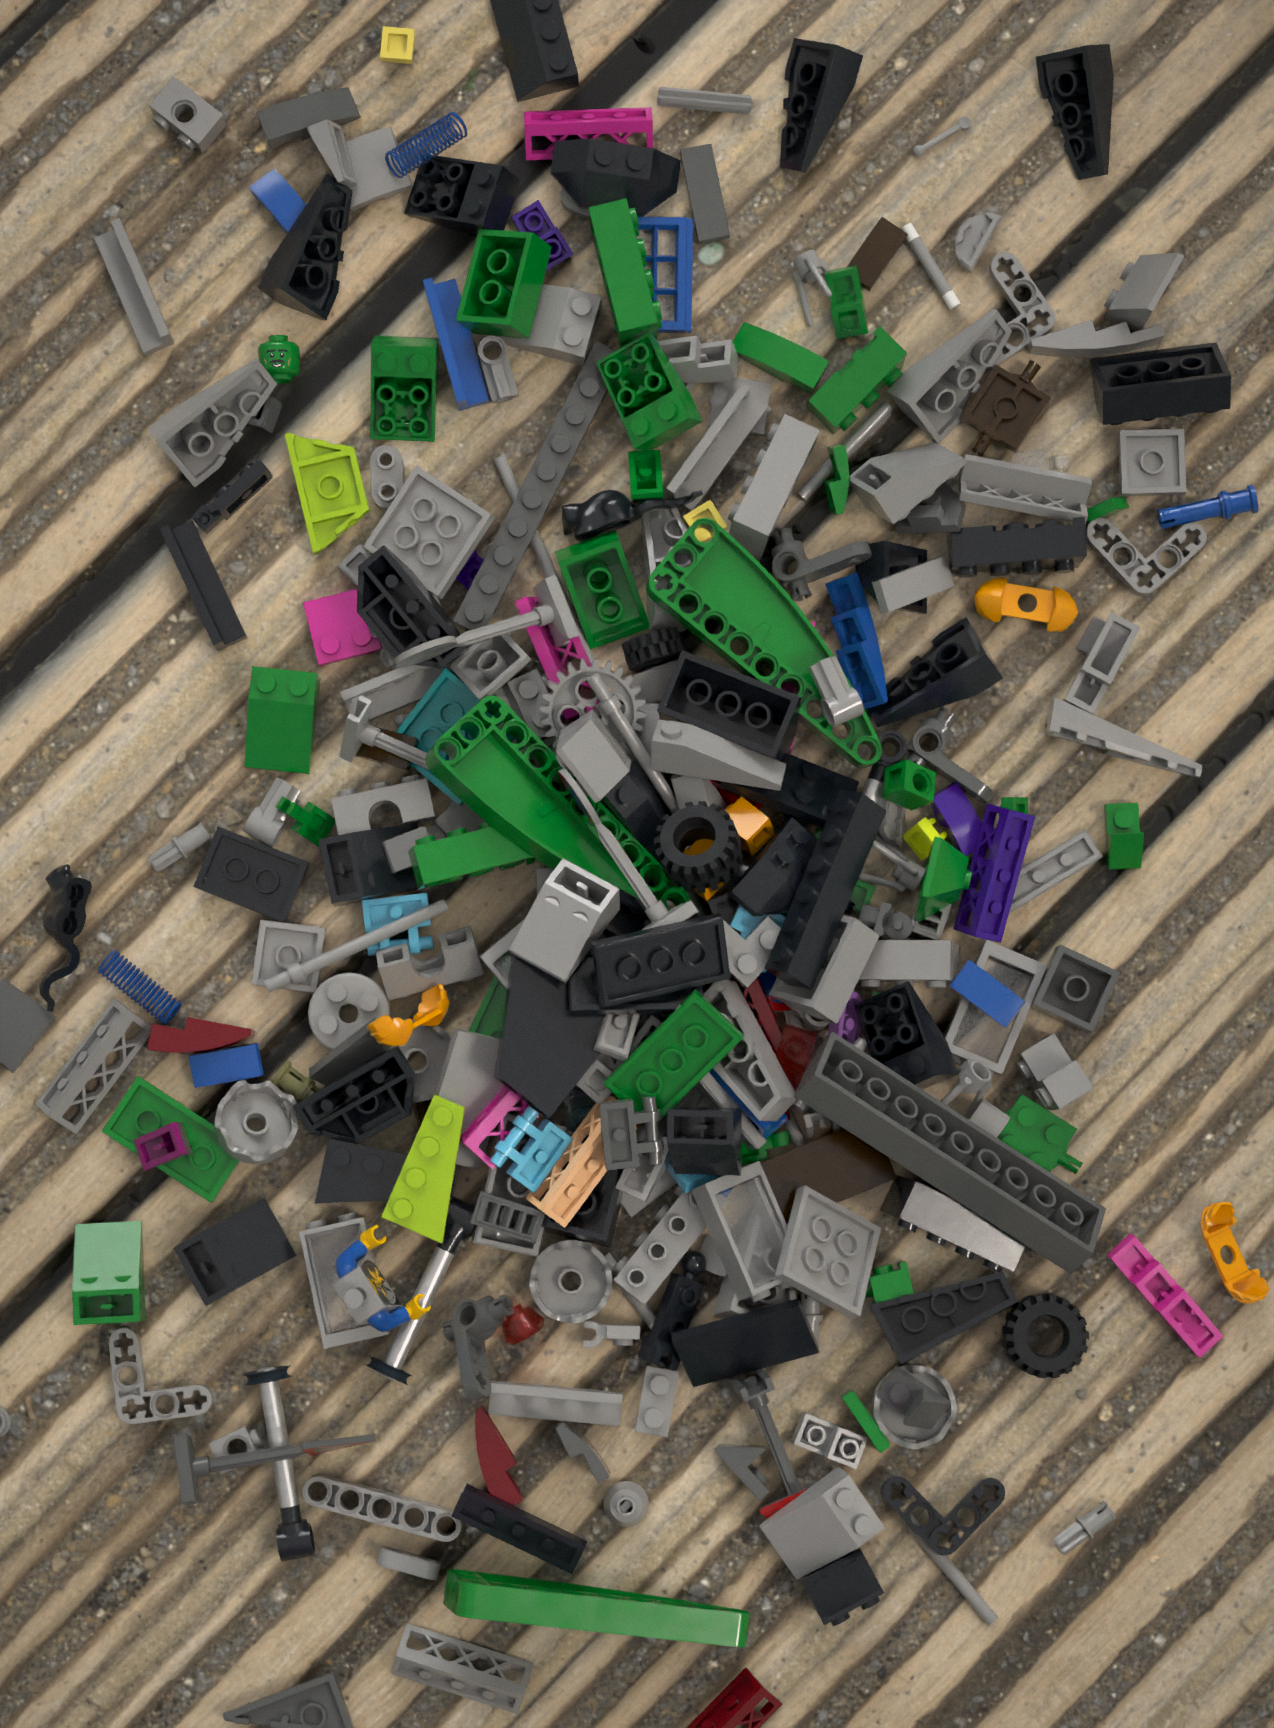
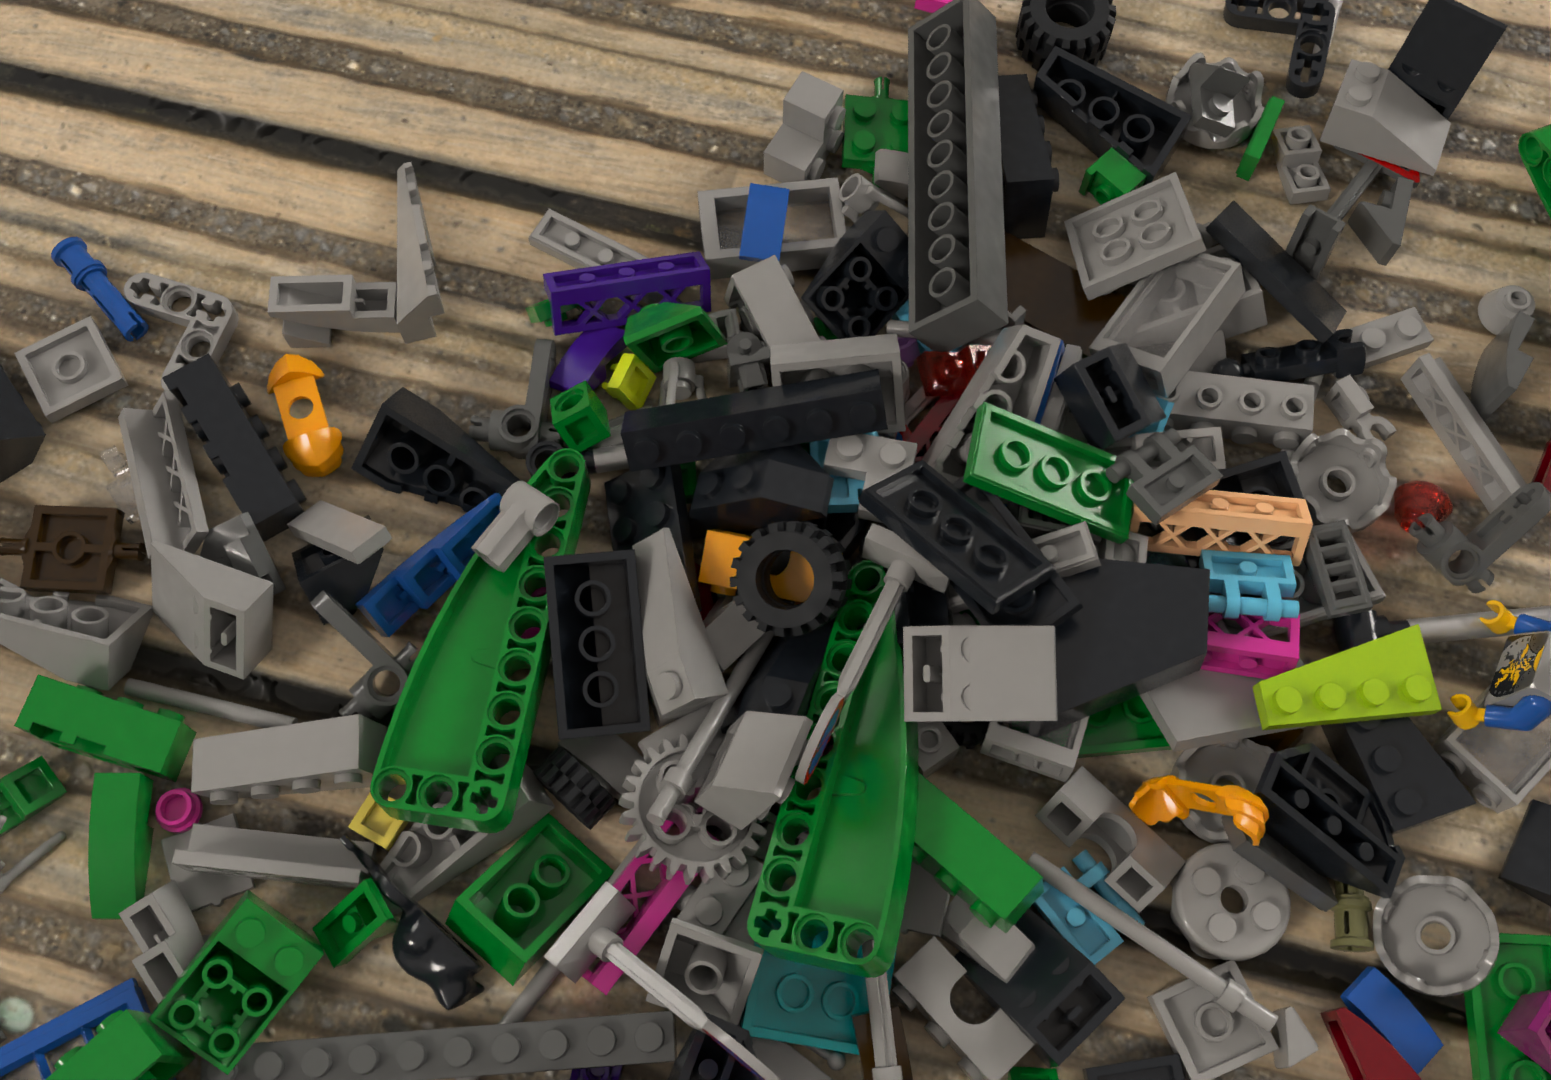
camera: 120 degrees left, 15 degrees down
green slope [823,443,849,515] -> none
dark grey brick [1030,944,1120,1034] -> none
green tile [1087,497,1129,522] -> none
green slope [1104,803,1144,870] -> none
none -> dark pink plate [155,788,203,833]
none -> light grey slope [1272,1006,1319,1069]

